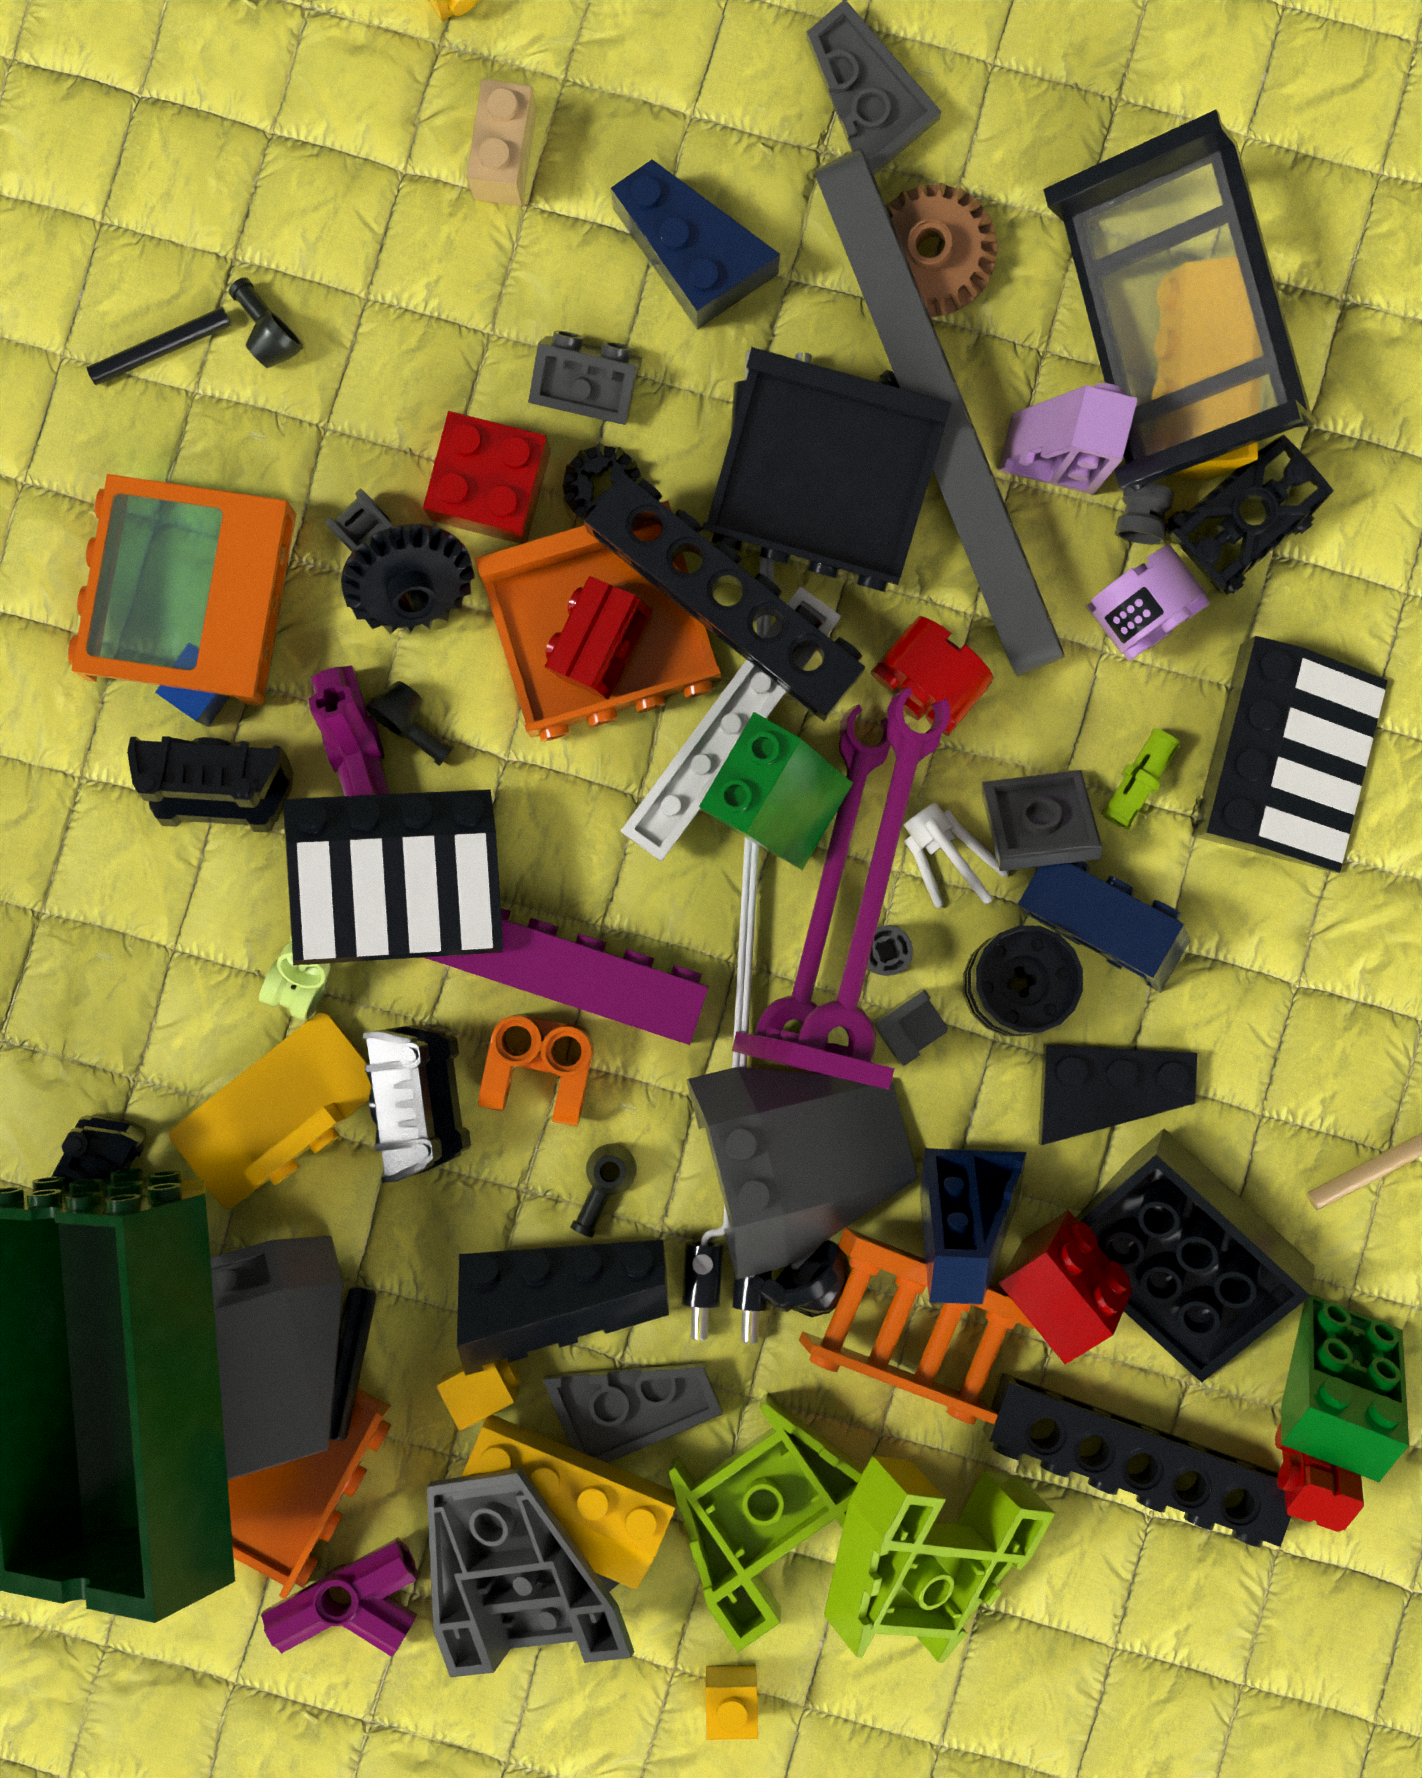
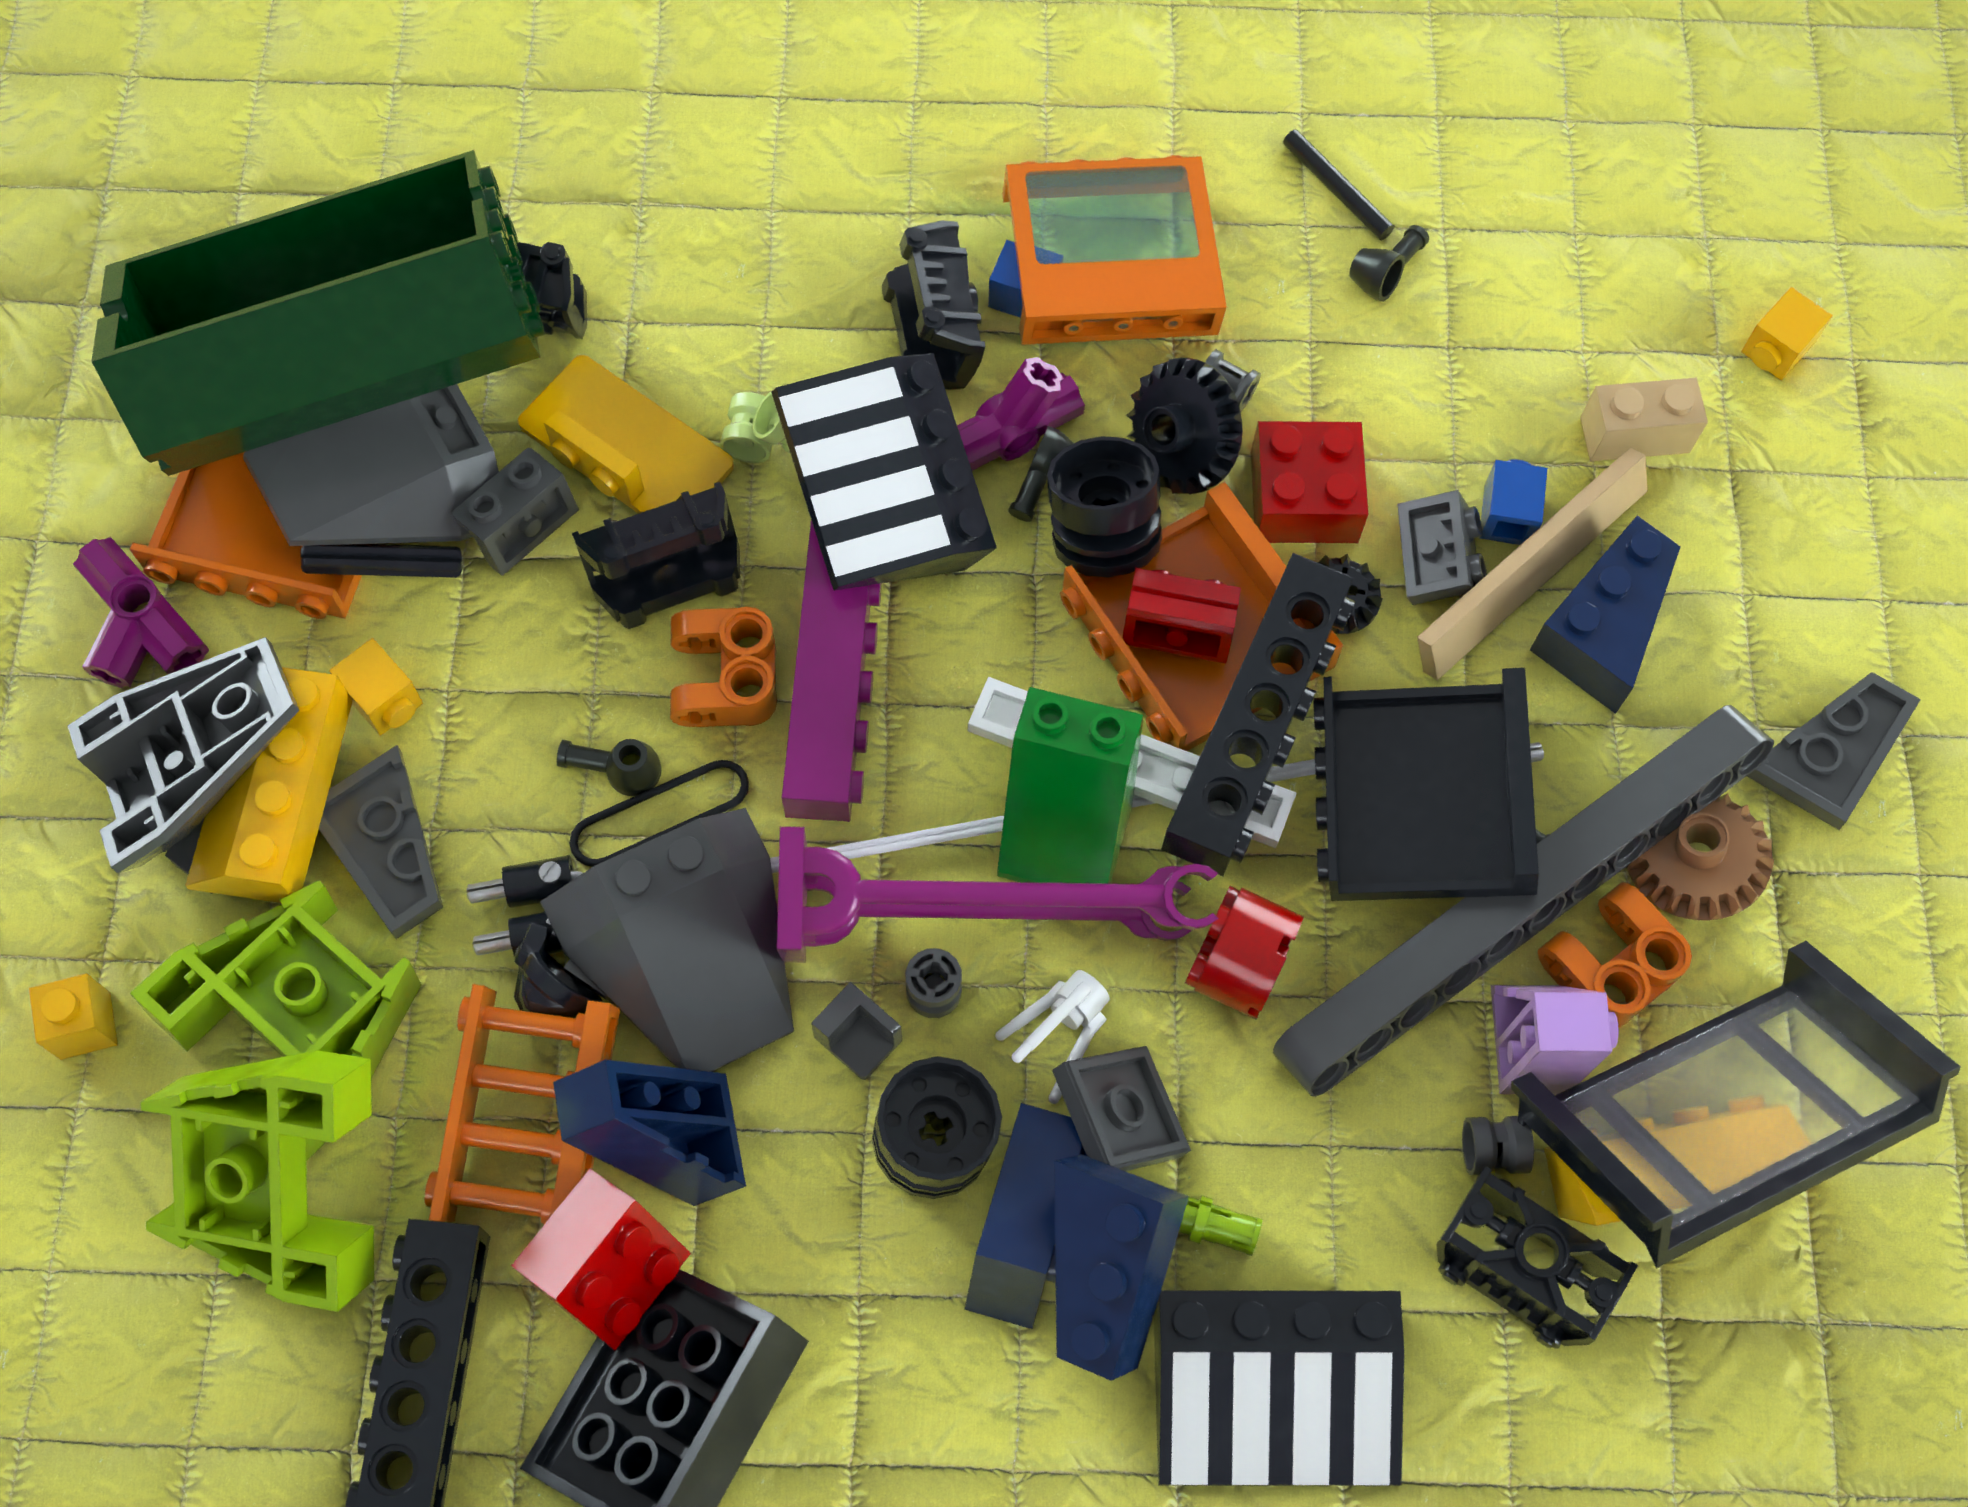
camera: 70 degrees right, 20 degrees down
black wedge [457,1239,669,1376] -> none
black wing [1038,1044,1197,1145] -> none
lavender brick [1086,544,1210,661] -> none
none -> dark grey bracket [452,448,579,576]
none -> black piece [569,760,749,867]
none -> black wheel [1047,436,1162,578]
none -> dark blue wedge [1054,1154,1189,1381]
none -> tan tile [1418,448,1648,680]
none -> blue brick [1479,459,1548,545]
none -> orange piece [1538,882,1692,1027]

